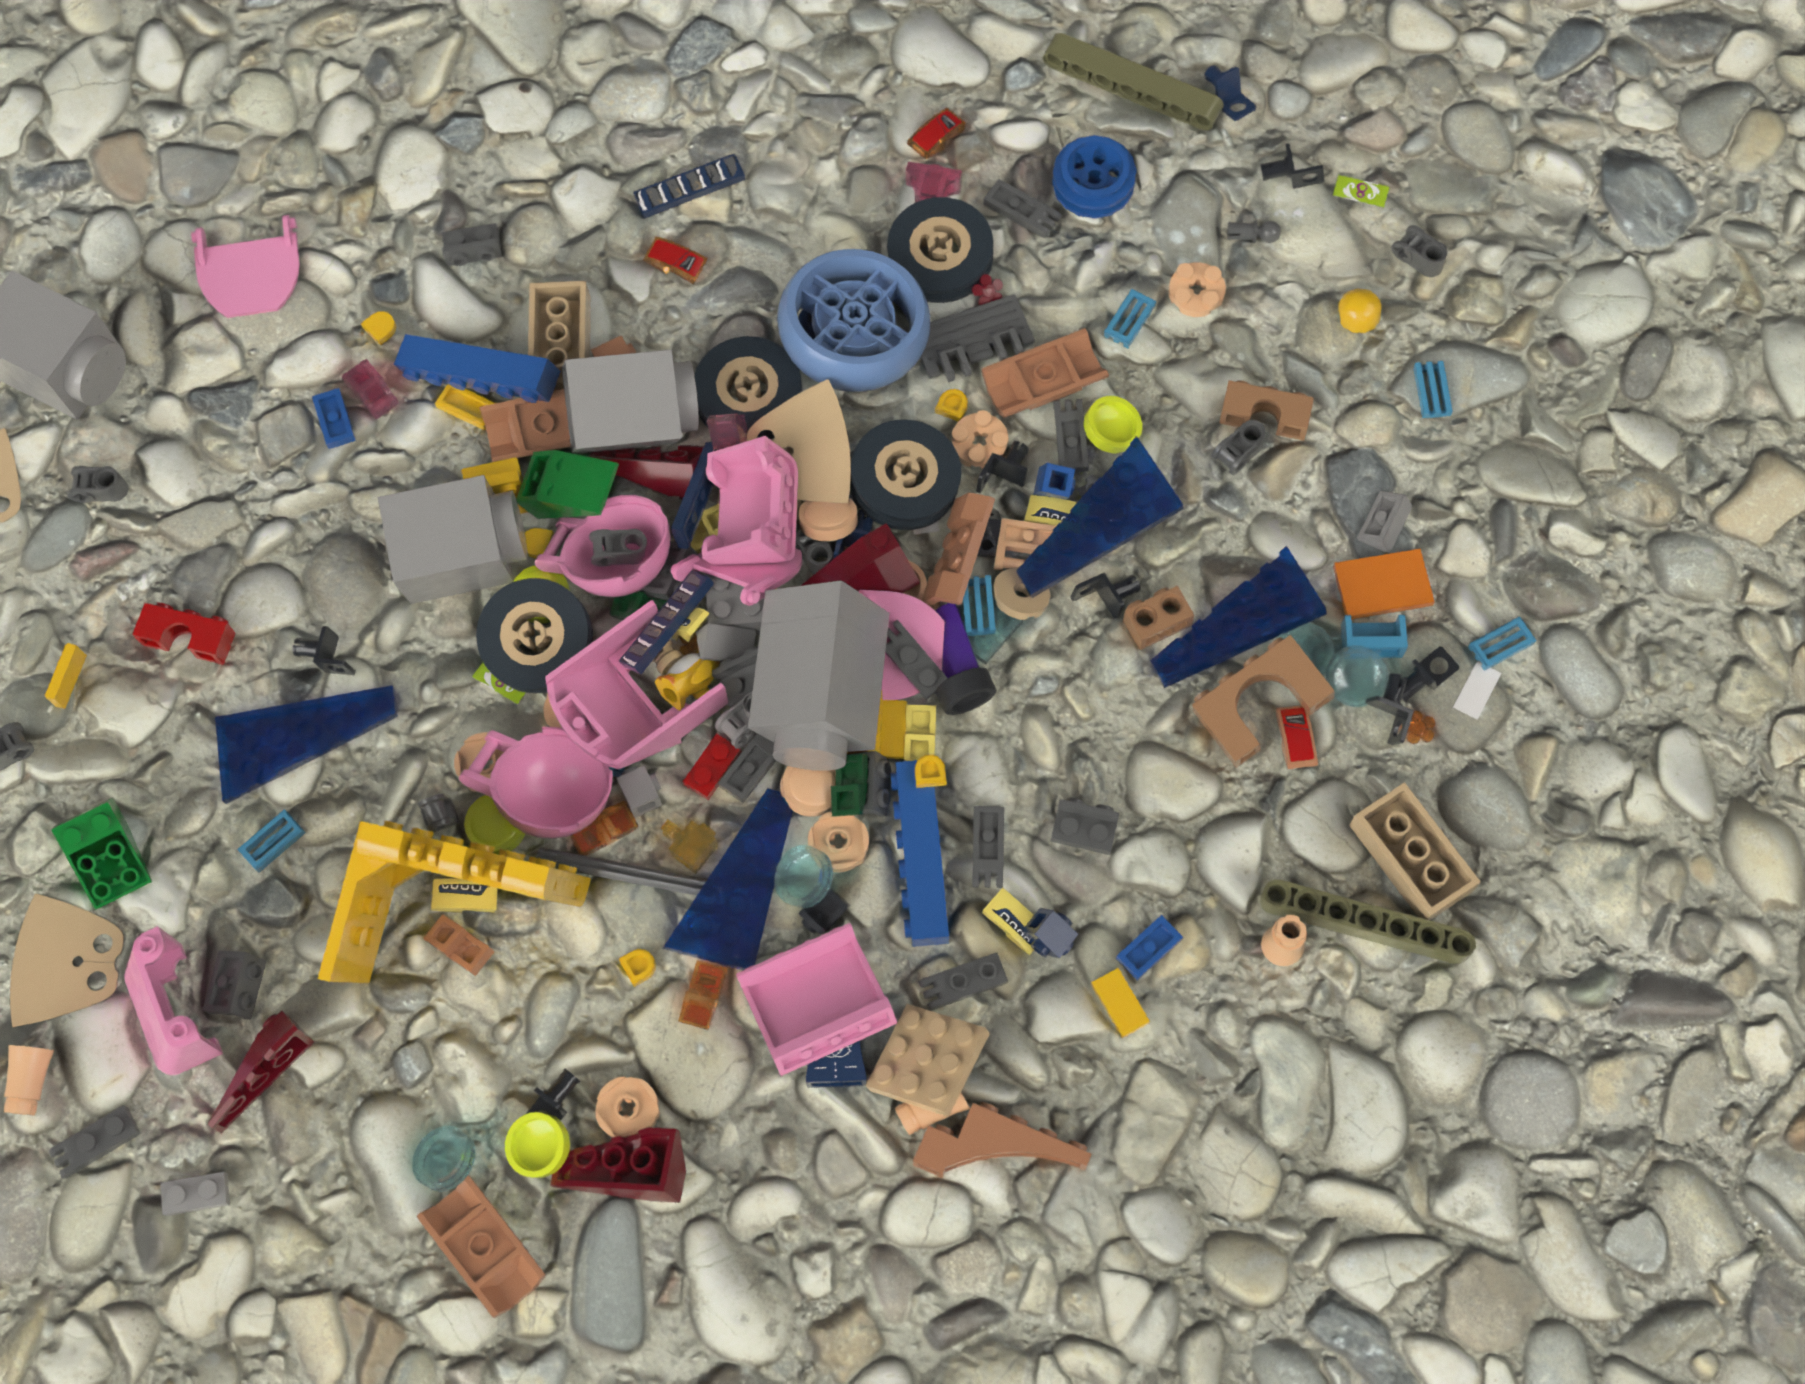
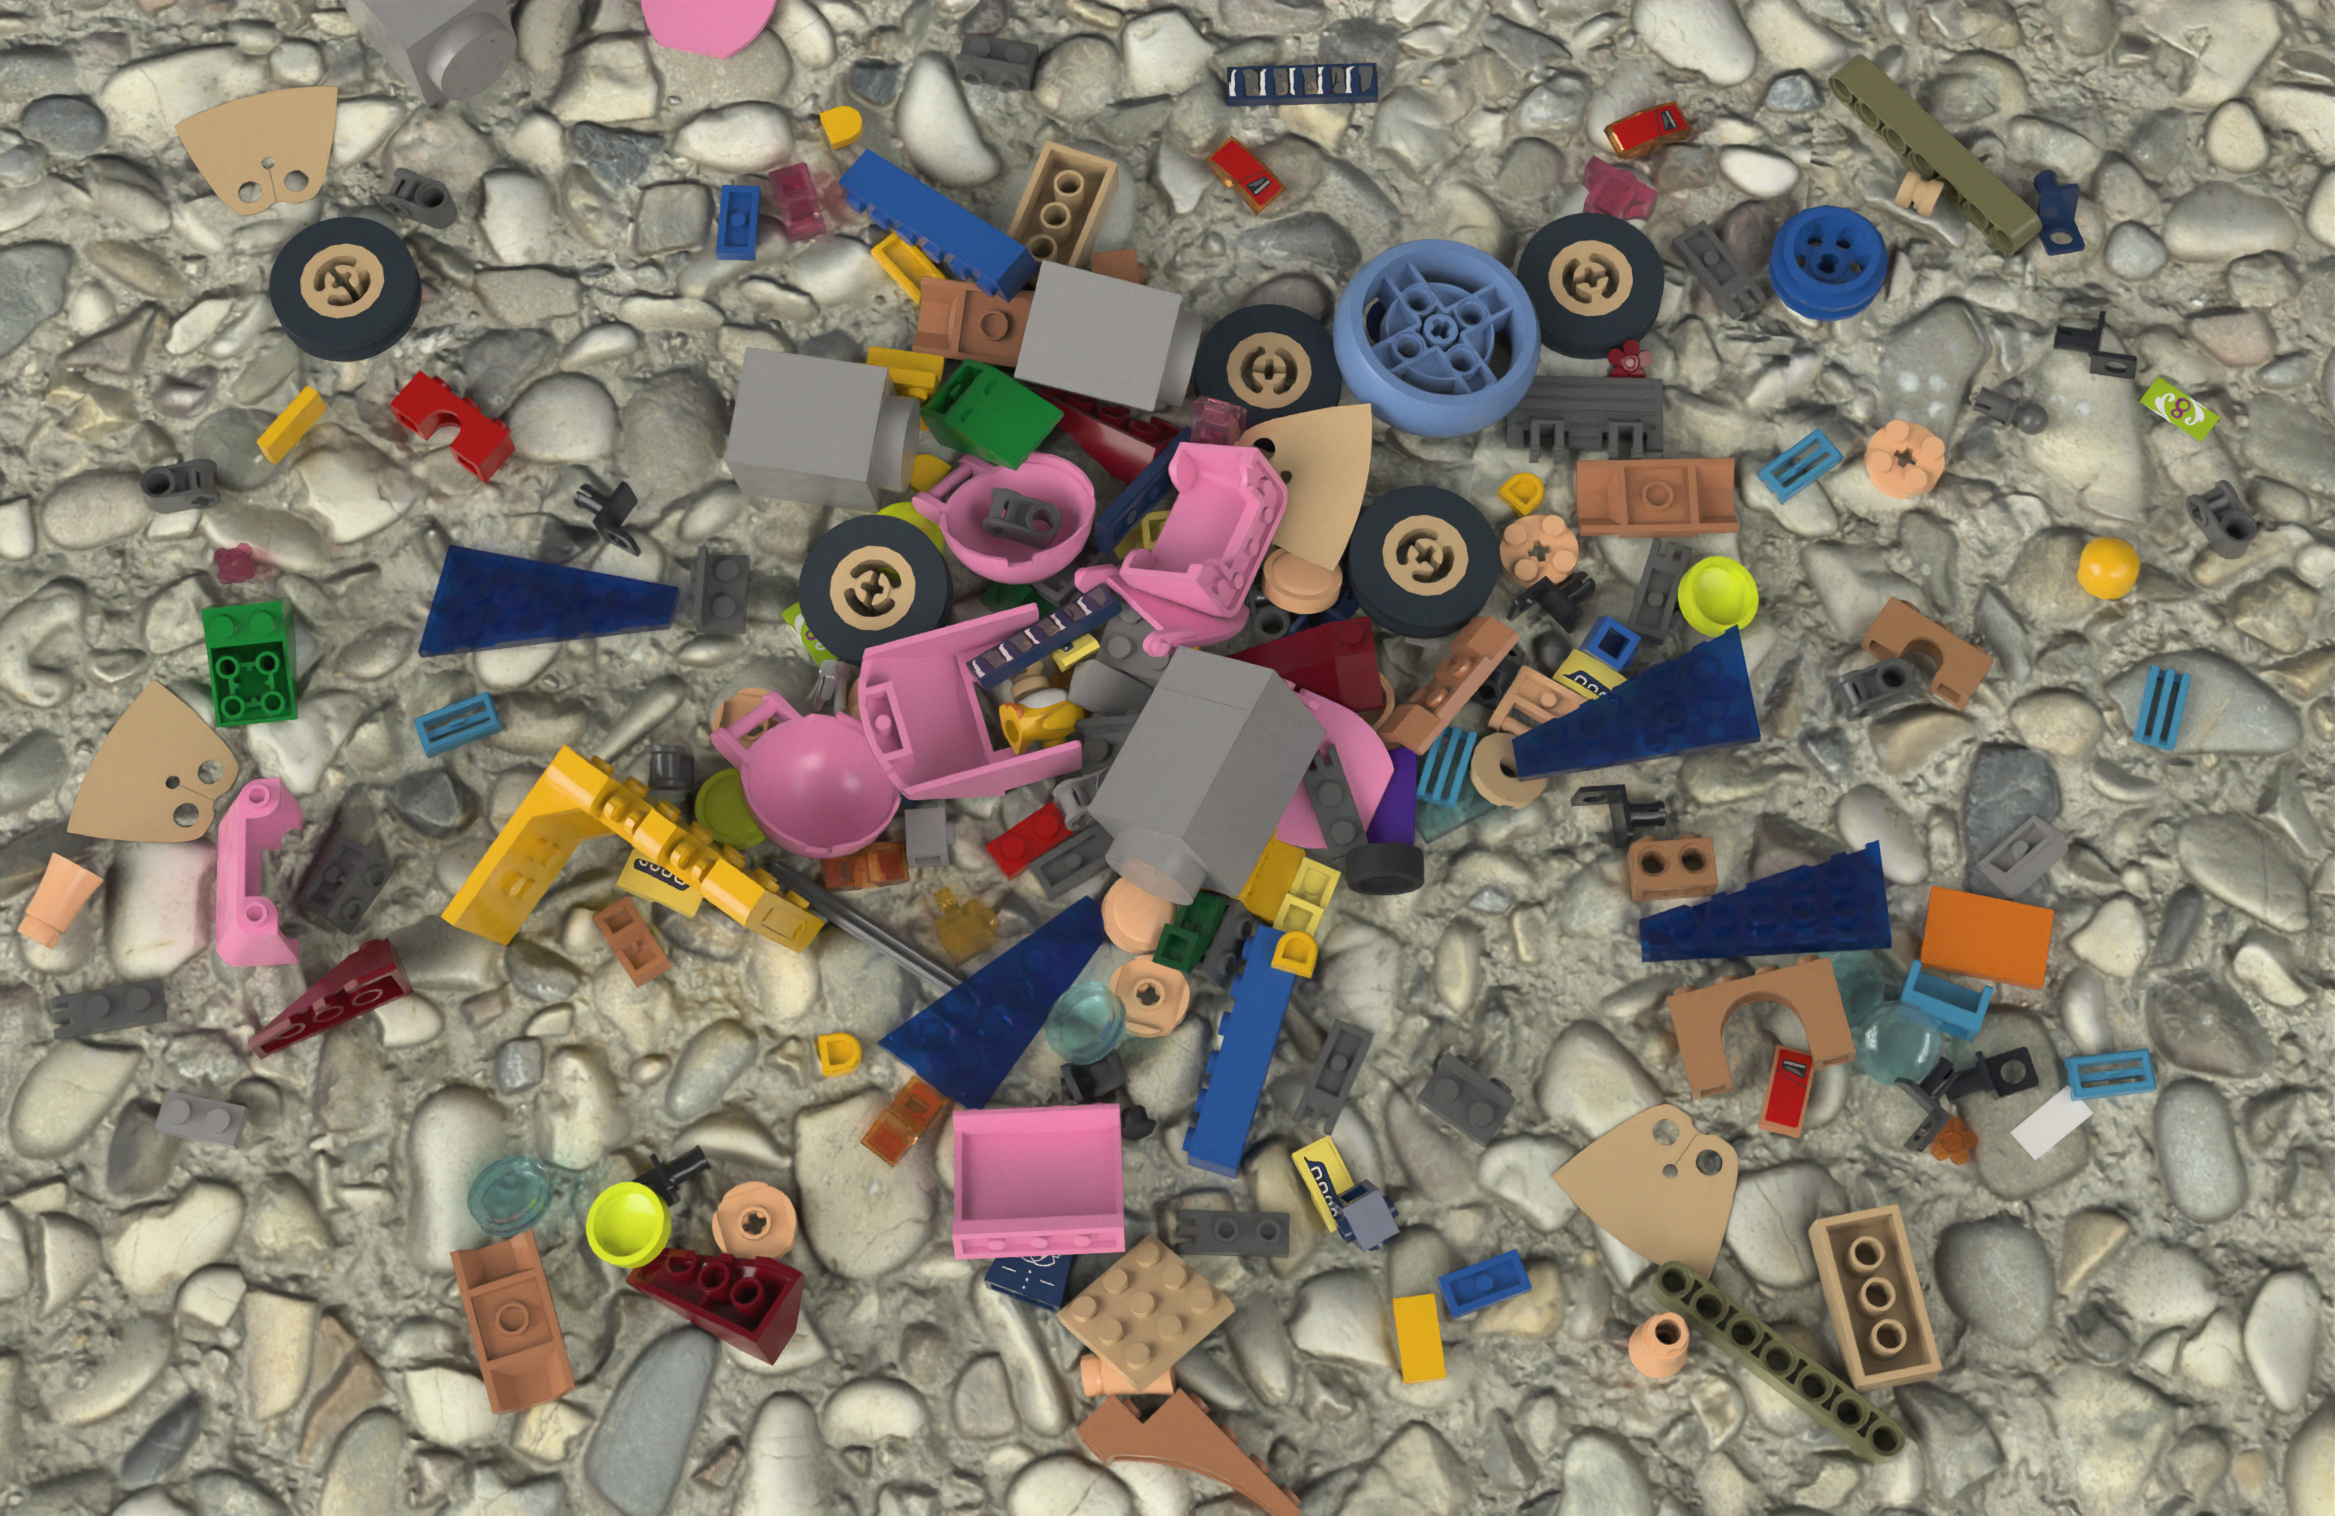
camera: 20 degrees right, 0 degrees up
none -> clear pink plate [213,543,256,584]
none -> black wheel [269,217,422,362]
none -> dark grey bracket [687,546,751,634]
none -> flat silver piece [805,656,852,716]
none -> black piece [1121,1105,1157,1140]
none -> tan piece [1552,1104,1738,1281]
none -> tan wheel [1894,169,1945,218]

